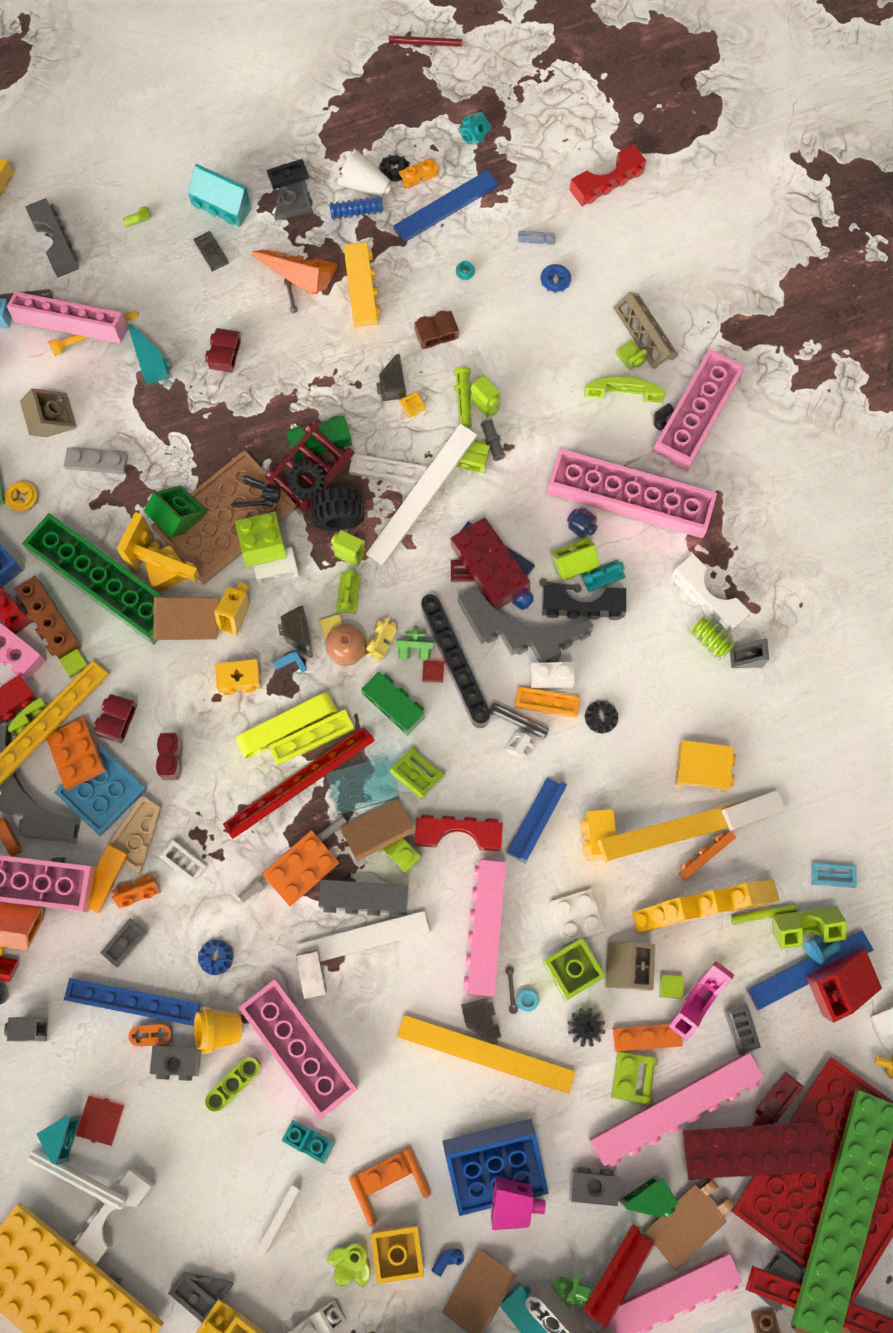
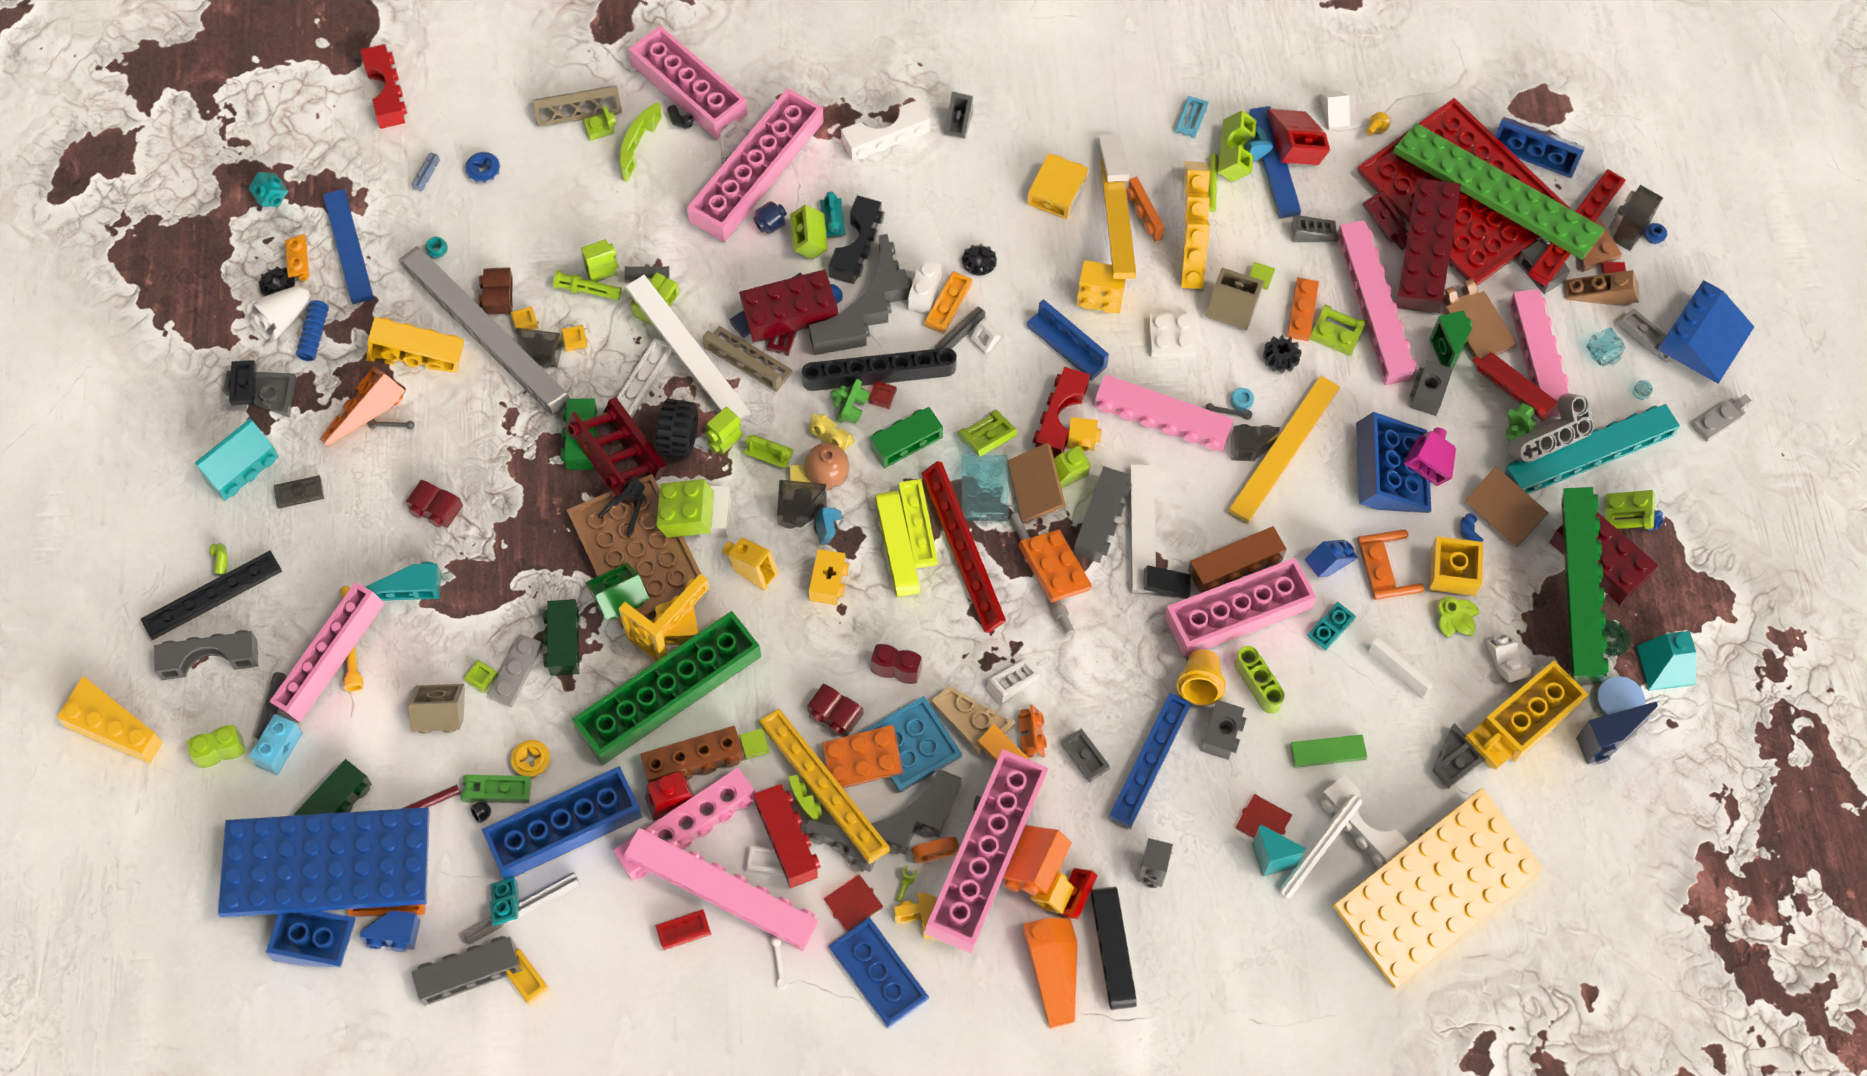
camera: 75 degrees left, 10 degrees down
orange beam [128,1024,173,1047] -> none
medium nougat tile [153,597,217,640] -> none
blue gear [198,939,234,975] -> none
black tyre [288,461,325,501] -> none
dark red bar [389,35,462,47] -> none
dark grey hinge [539,578,582,593] -> none
lime brick [543,937,606,1001] -> none
dark pink arch [668,961,735,1040] -> none
lime piece [689,616,736,660] -> none
none -> black tile [140,550,283,641]
none -> light grey beam [399,246,570,416]
none -> lime tile [463,660,498,693]
none -> yellow tile [511,306,539,334]
none -> dark green brick [543,599,580,676]
none -> dark tan fence [703,326,792,392]
none -> yellow brick [1067,417,1102,451]
none -> dark orange brick [1188,526,1287,593]
none -> bright green tile [1290,734,1367,768]
none -> blue slope [1304,540,1358,577]

